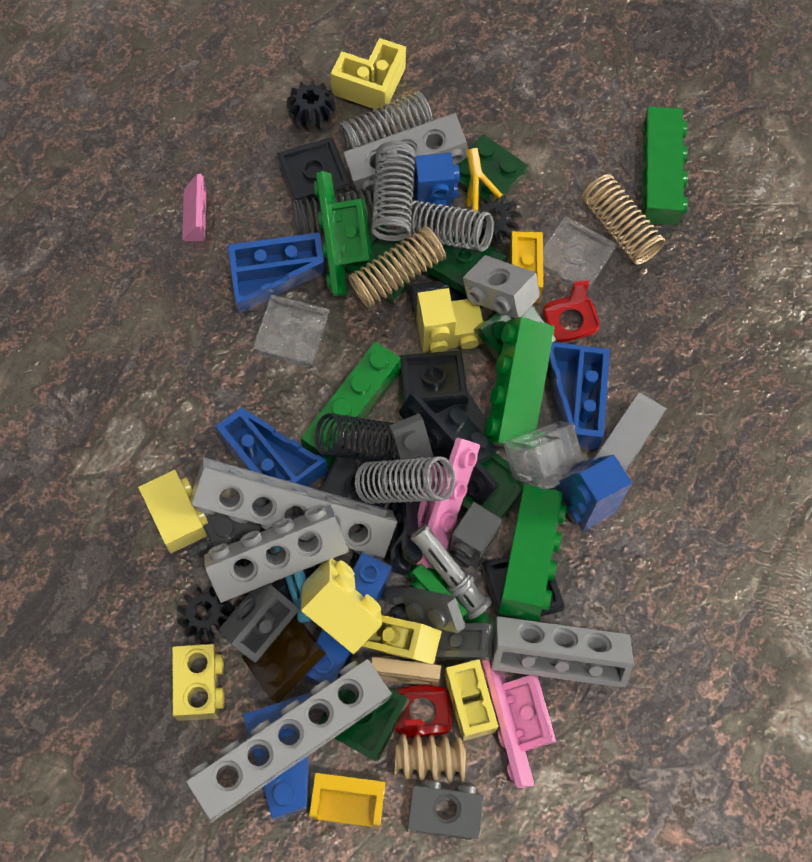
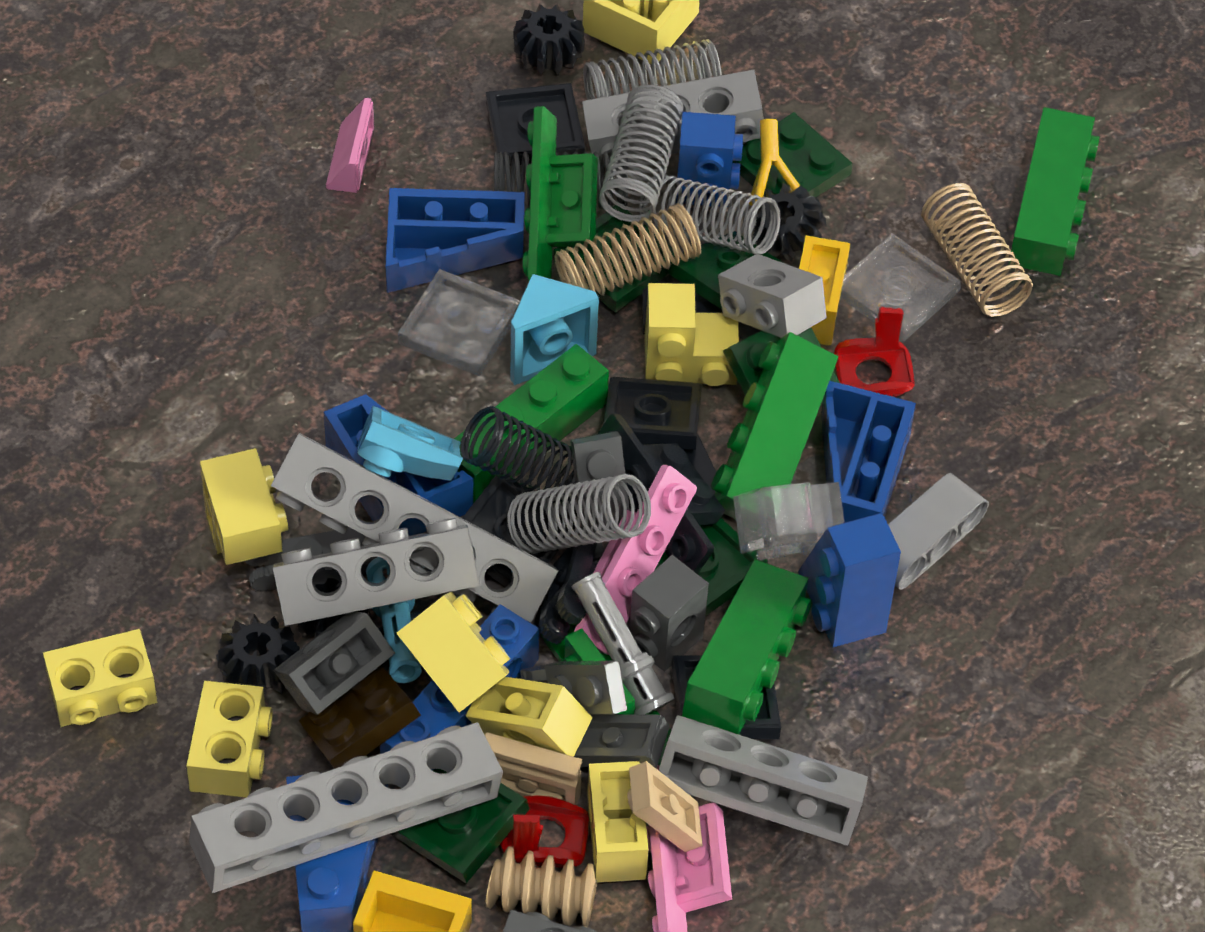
camera: 10 degrees right, 15 degrees down
none -> light yellow brick [43,629,157,727]
none -> medium azure slope [357,406,463,481]
none -> medium azure slope [510,274,599,385]
none -> tan plate [627,761,703,852]

